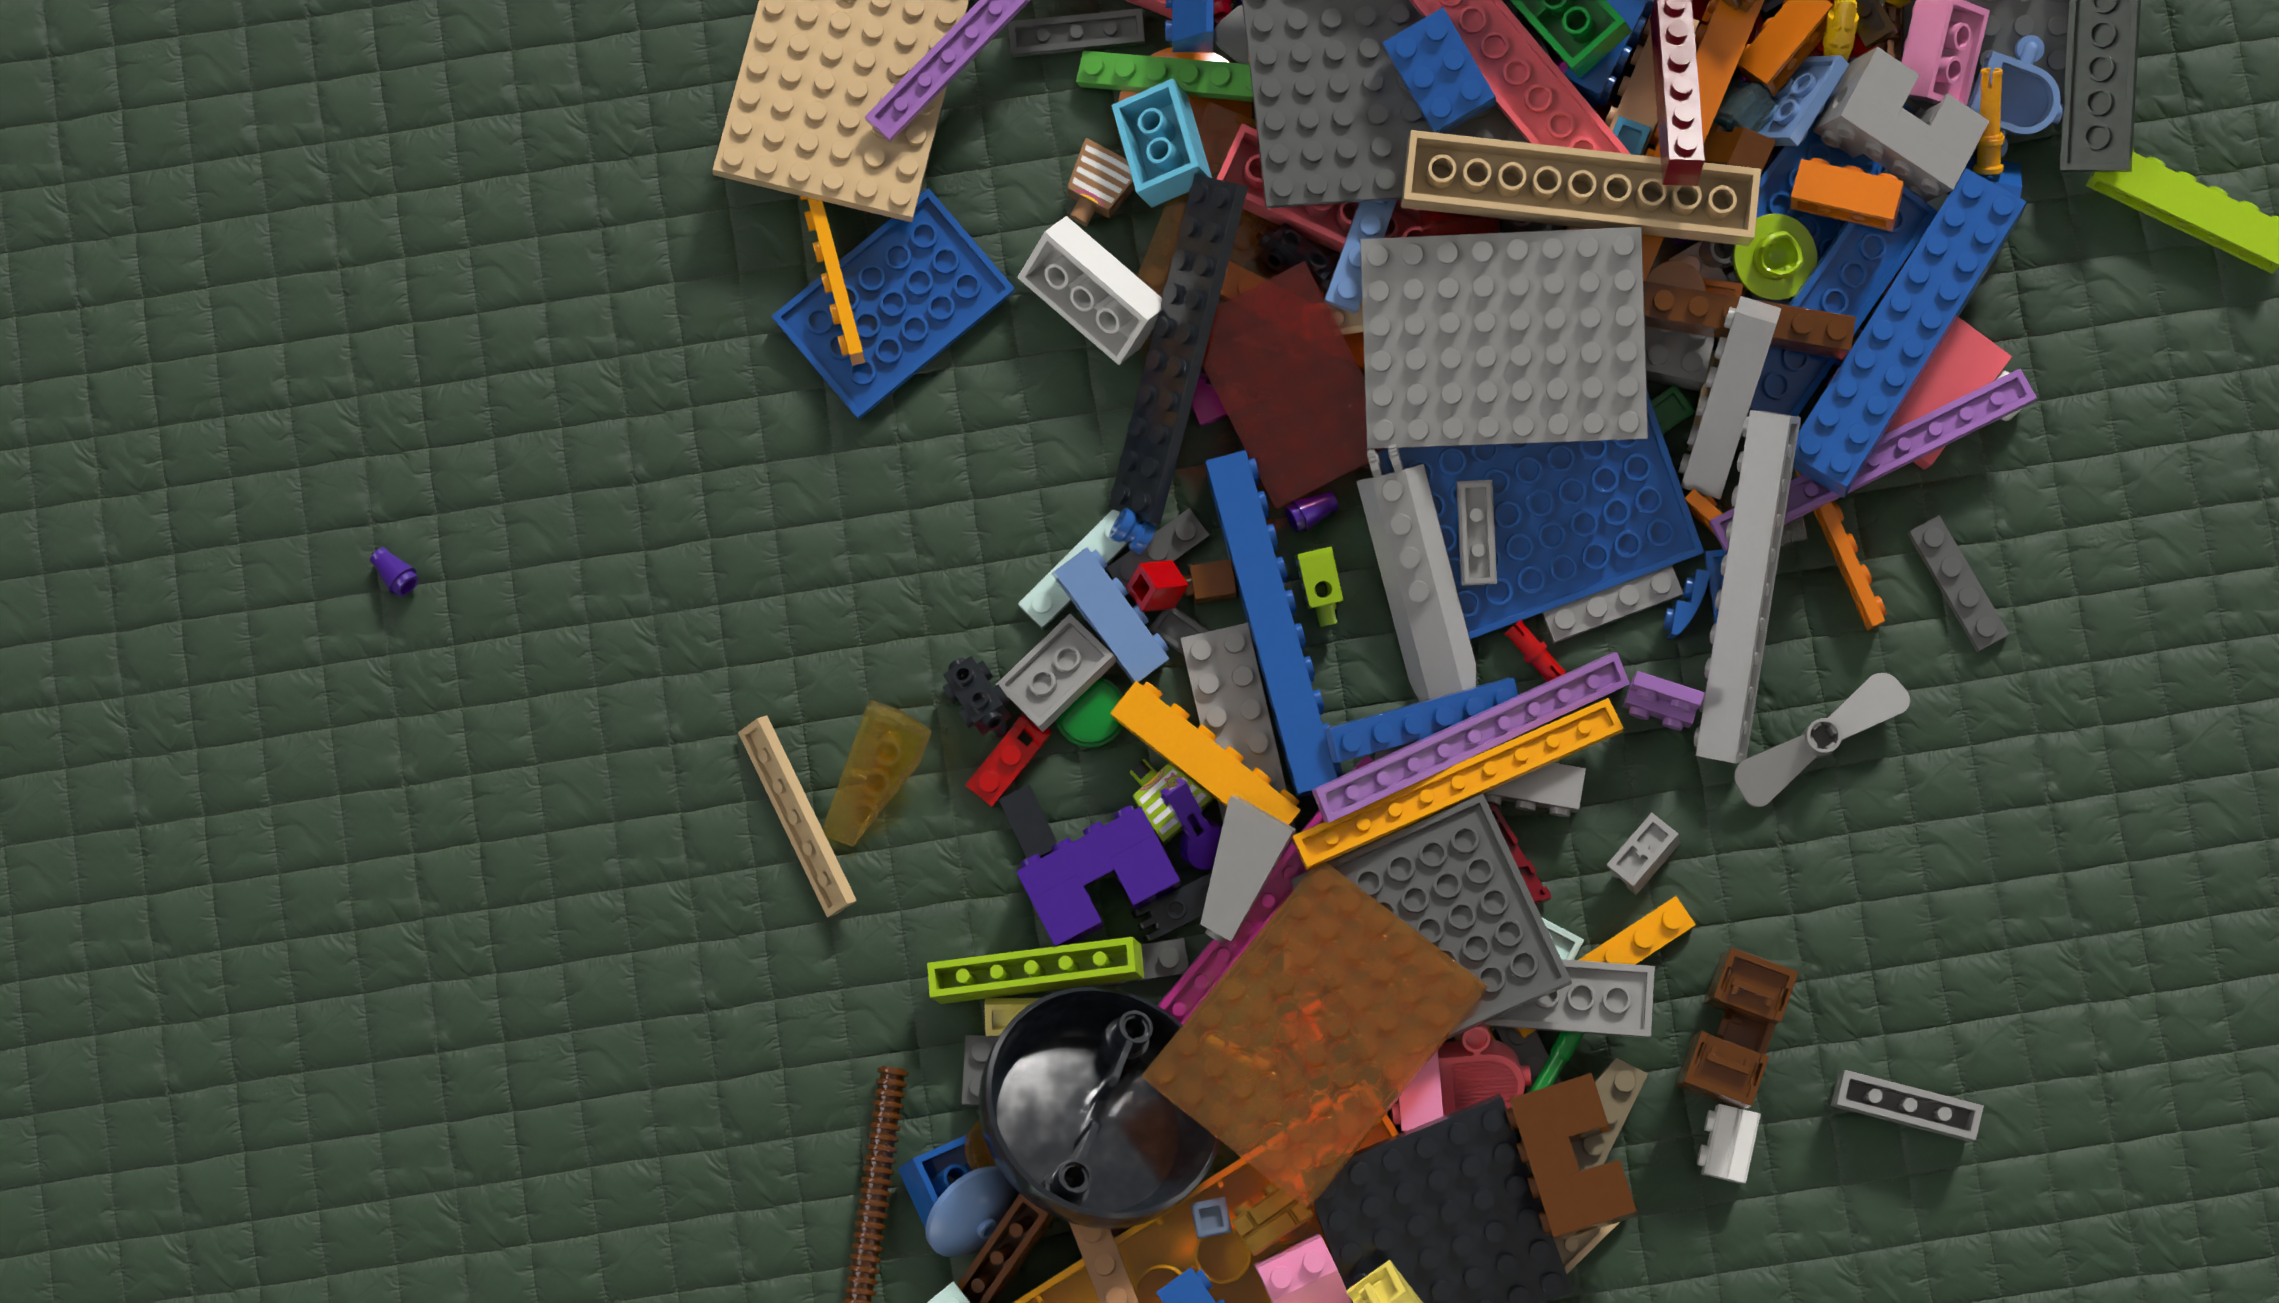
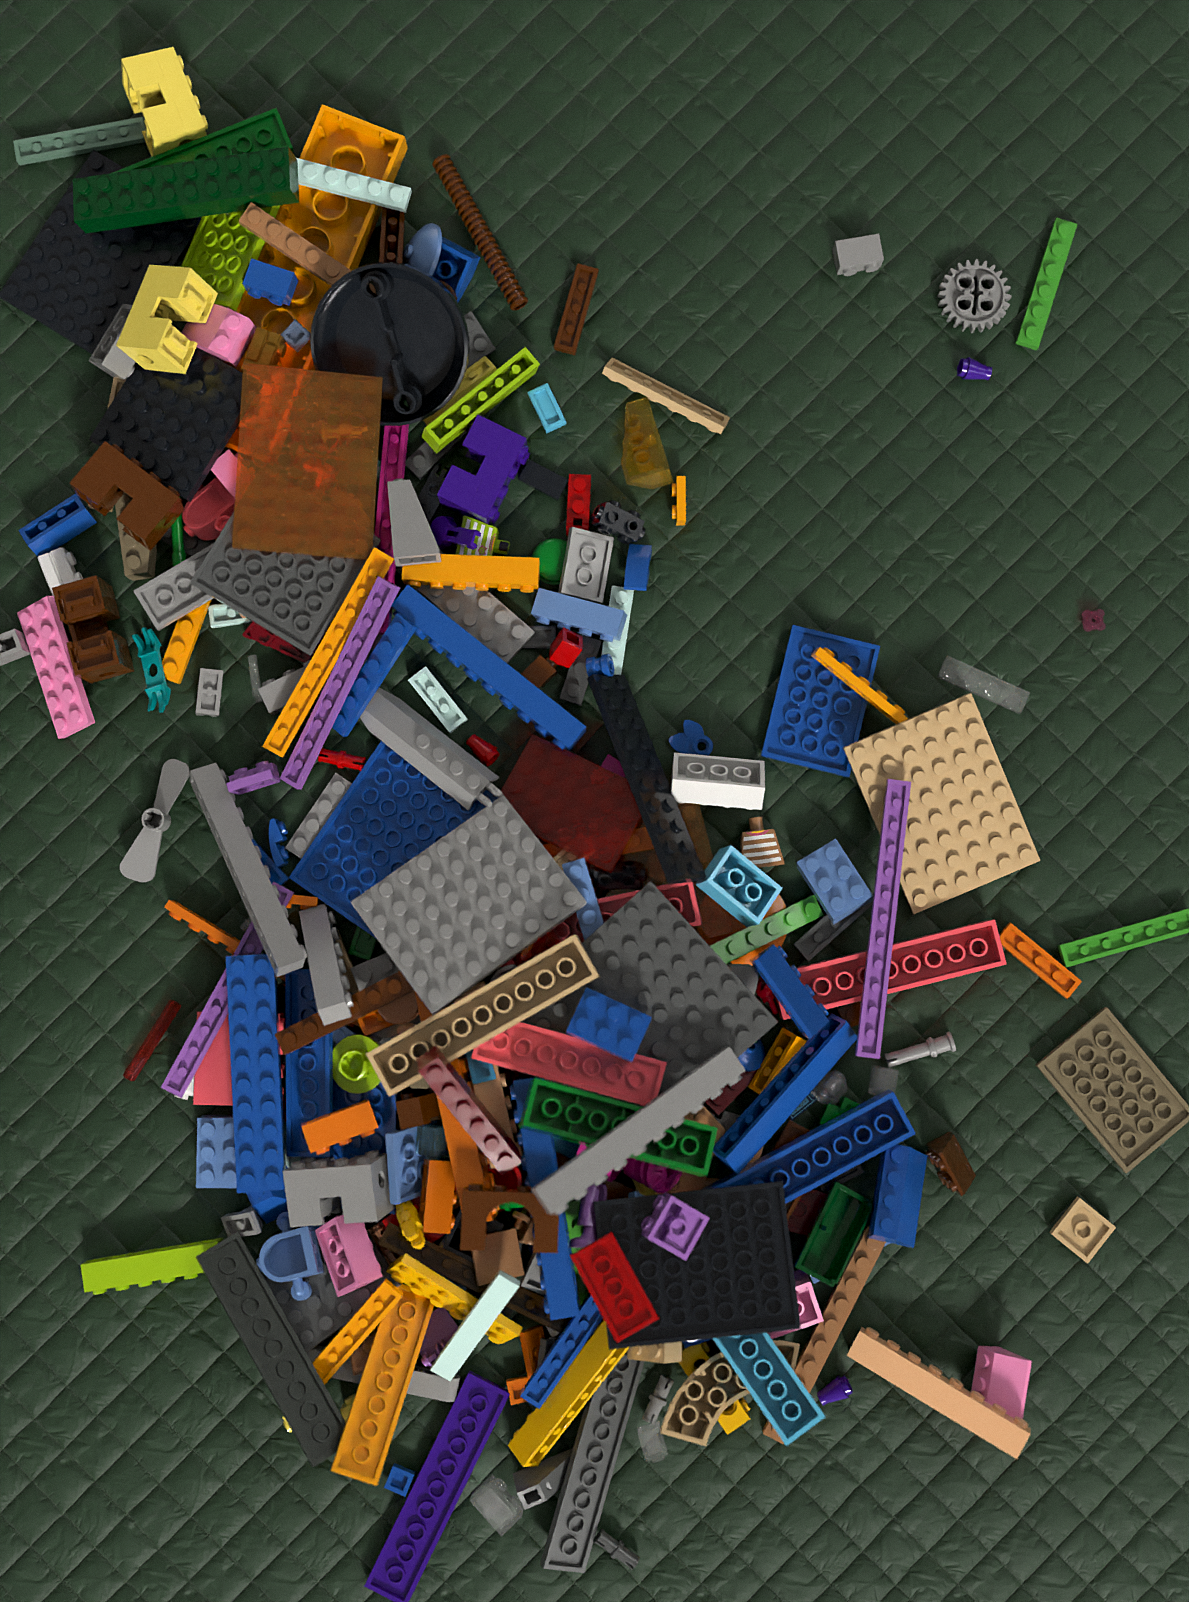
camera: 140 degrees right, 5 degrees up
dark purple cone [1285,491,1339,532] -> none
lime torso [1294,546,1343,627] -> none
light grey tile [1456,480,1497,586] -> none
dark grey plate [1908,515,2009,653] -> none
light orange pin [1973,68,2005,175] -> none
none -> bright pink plate [17,596,95,739]
none -> blue brick [18,493,97,556]
none -> clear red axle [123,1000,181,1081]
none -> teal piece [132,627,171,713]
none -> medium blue brick [196,1115,237,1188]
none -> light grey slope [221,1205,263,1237]
none -> clear wheel [248,655,262,703]
none -> light aqua plate [408,666,468,733]
none -> red cone [466,734,500,766]
none -> medium azure tile [527,383,566,434]
none -> reddish brown plate [554,263,599,355]
none -> blue slope [624,544,652,591]
none -> blue plate [668,720,713,756]
none -> light orange plate [672,476,686,526]
none -> medium blue brick [797,839,873,925]
none -> light grey brick [832,234,884,276]
none -> light grey gear [937,259,1011,333]
none -> clear plate [937,656,1030,714]
none -> bright green plate [1015,217,1078,350]
none -> clear pink plate [1082,609,1106,632]

